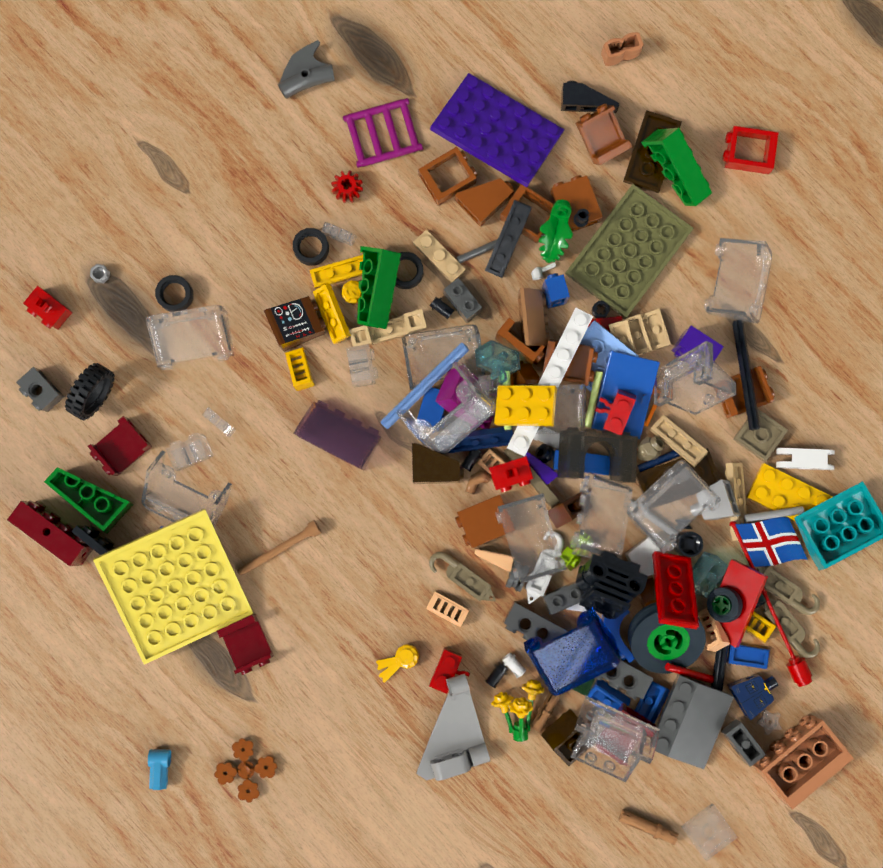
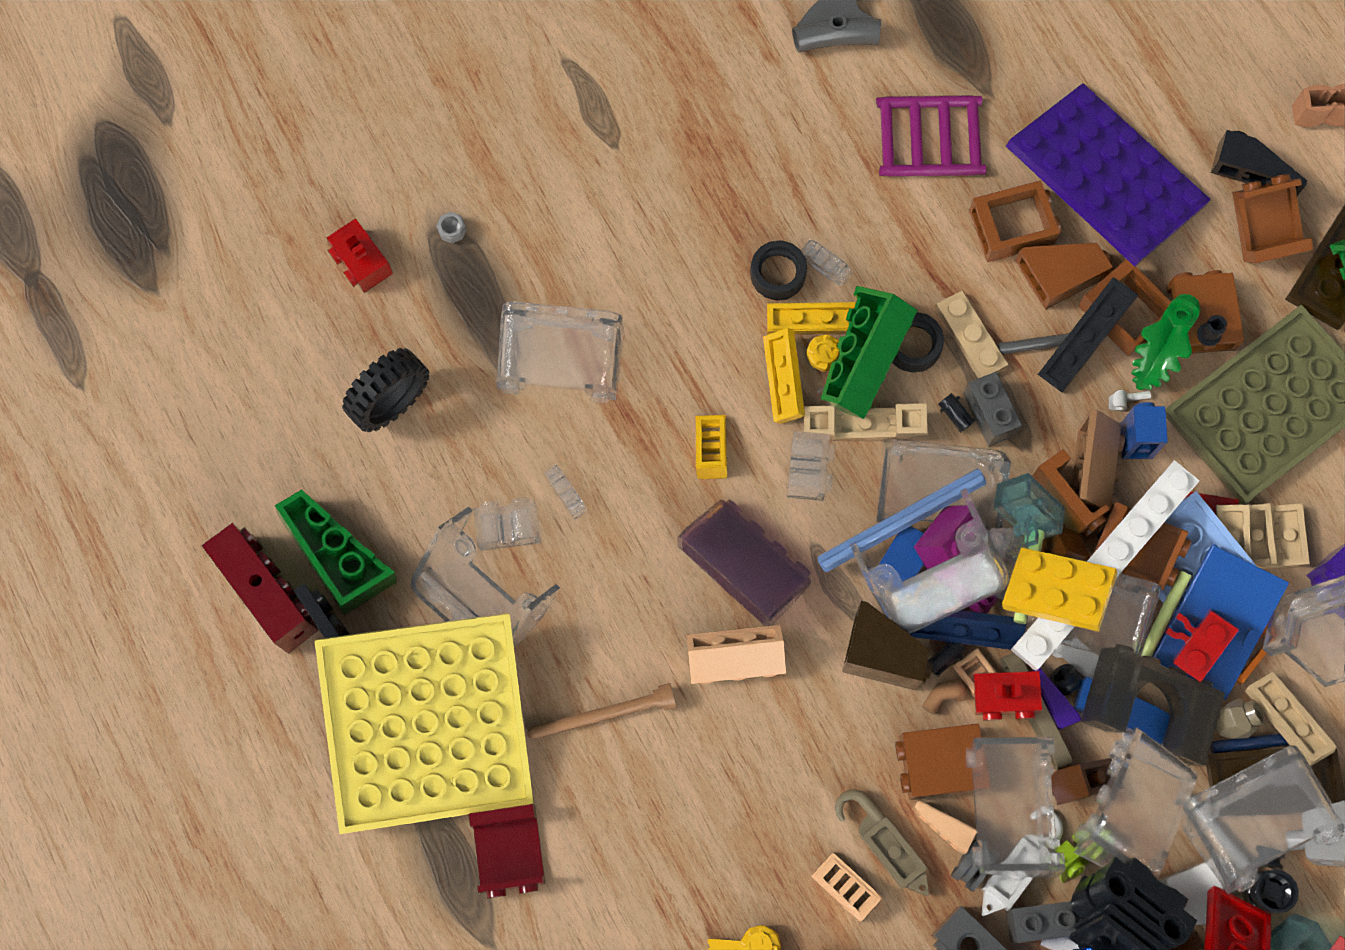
camera: 20 degrees right, 10 degrees down
dark grey brick [16,367,65,412] -> none
dark red panel [87,416,152,476] -> none
black tyre [155,275,193,313] -> none
slope [264,296,326,352] -> none
red gear [331,170,363,203] -> none
black bush [592,301,610,318] -> none
none -> light nougat brick [686,625,786,684]

